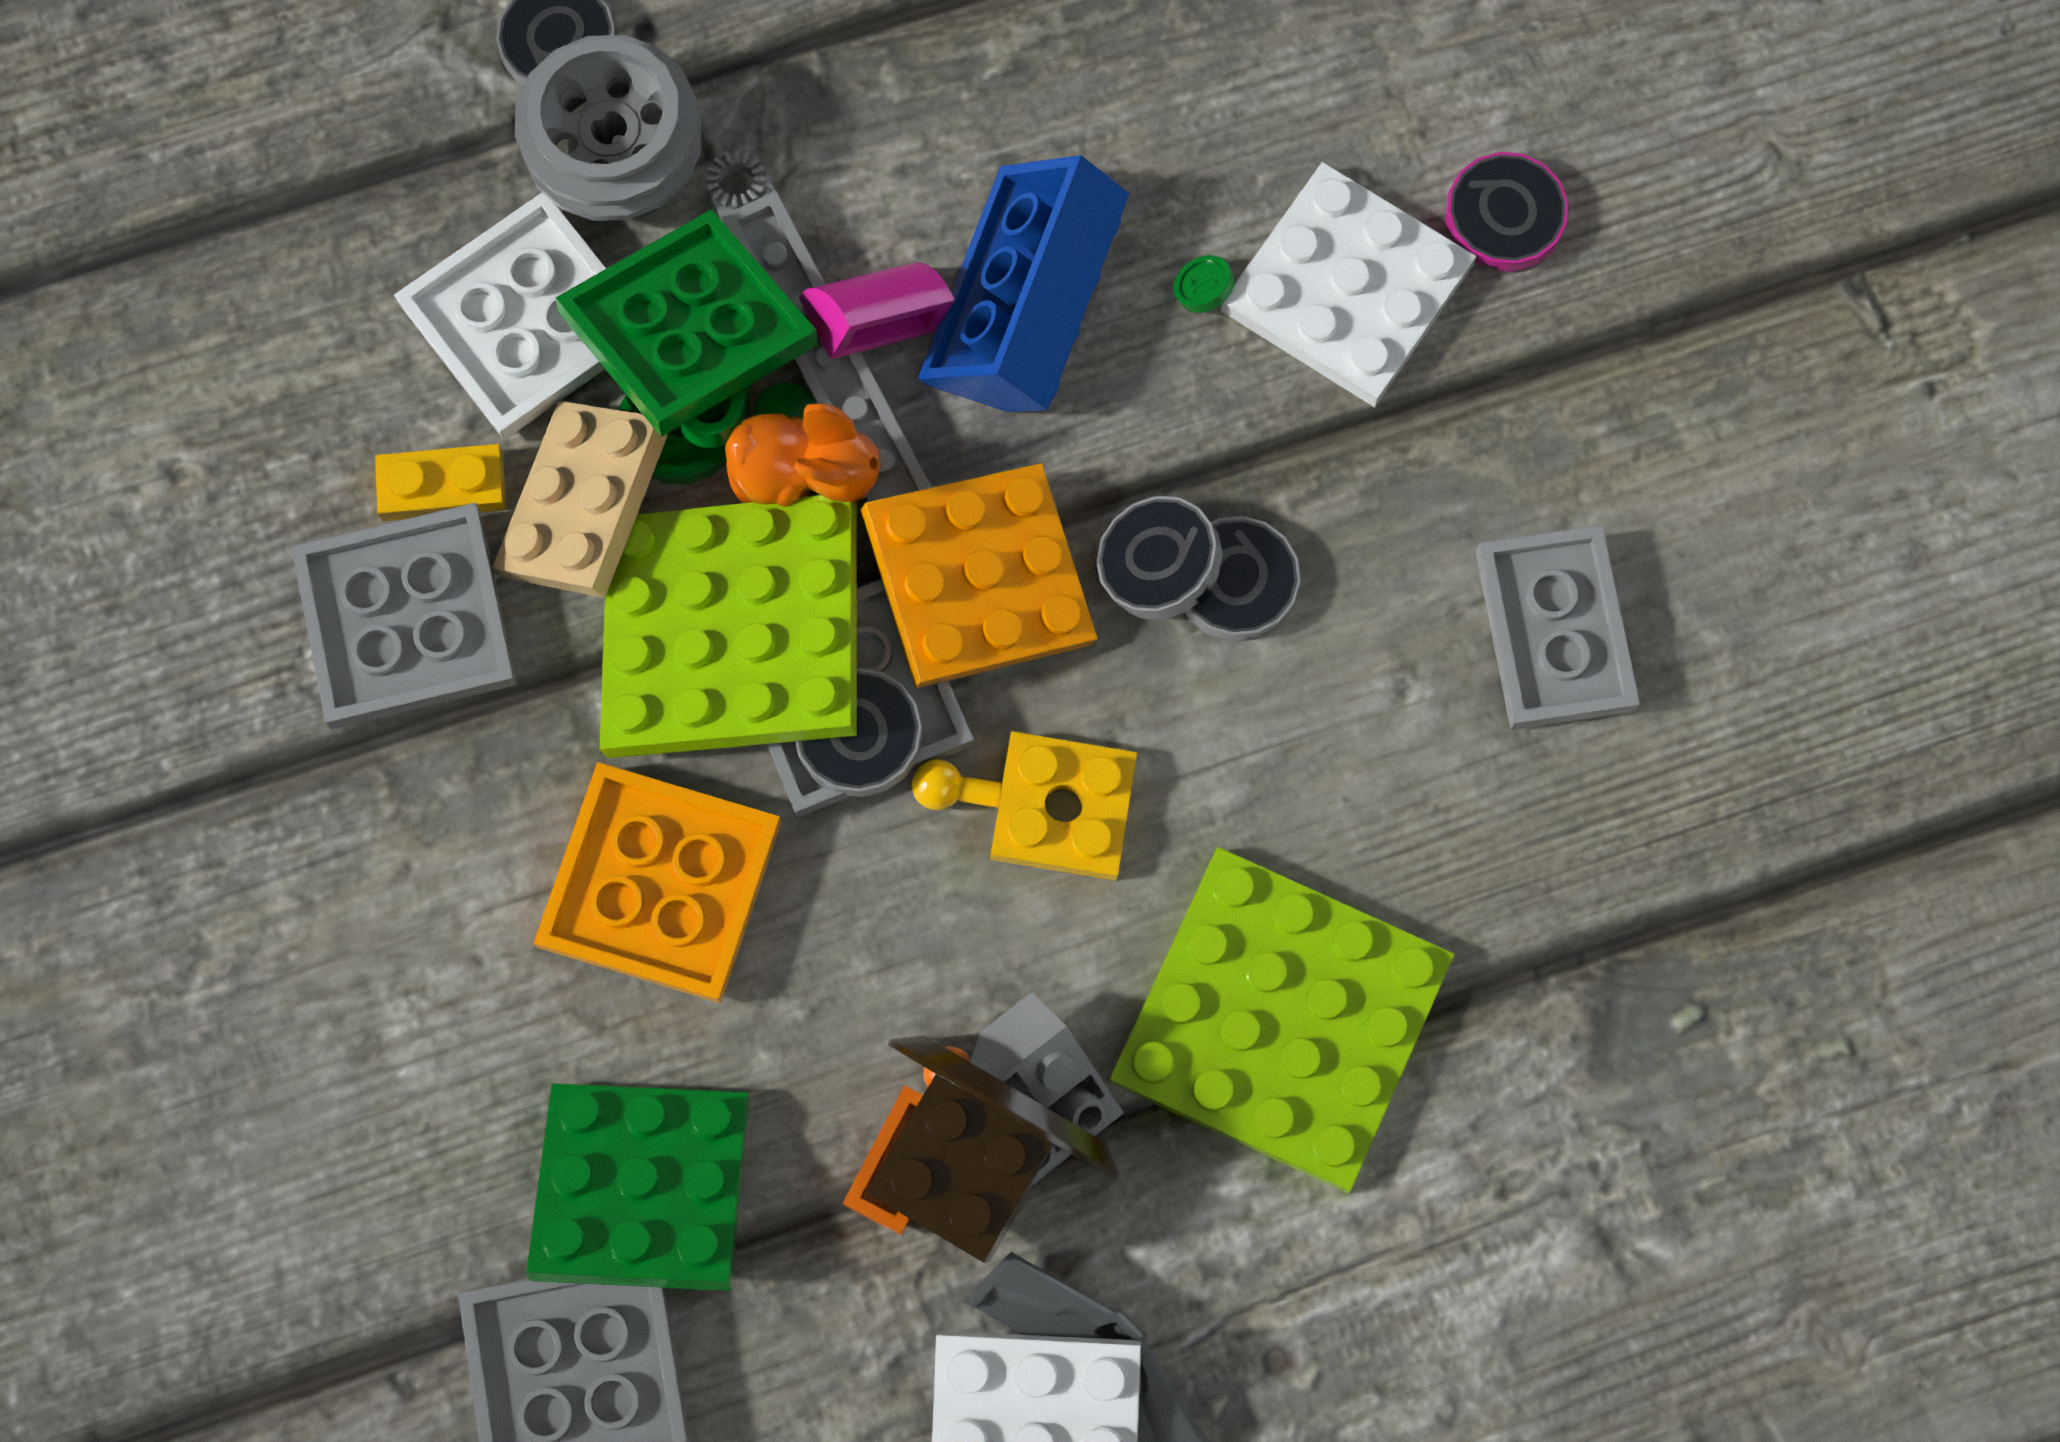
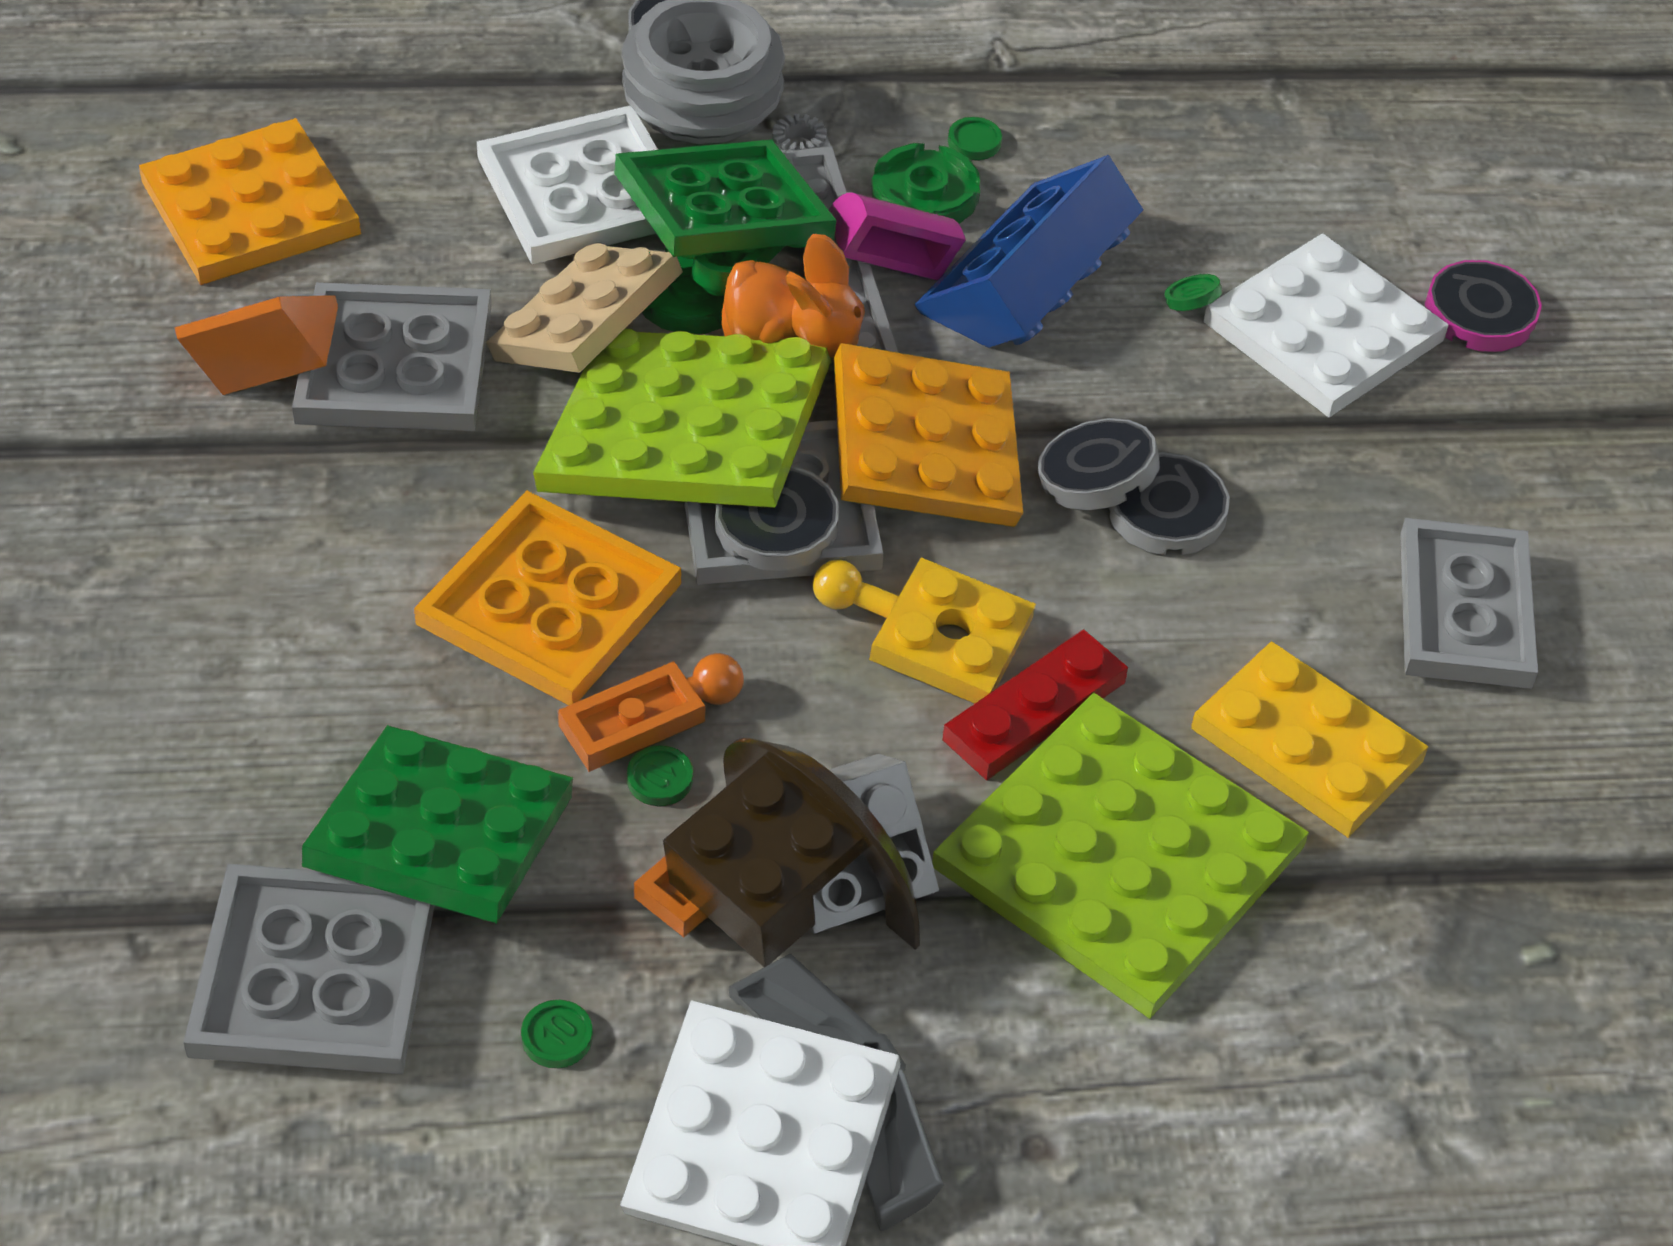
camera: 10 degrees right, 25 degrees down
yellow plate [375,444,506,522] -> none
none -> light orange plate [139,118,361,285]
none -> orange slope [174,295,338,395]
none -> green piece [521,1000,593,1068]
none -> orange plate [558,653,744,772]
none -> green piece [627,745,693,806]
none -> green tile [871,143,980,224]
none -> red plate [942,629,1128,781]
none -> green piece [948,117,1002,160]
none -> yellow plate [1191,641,1428,838]

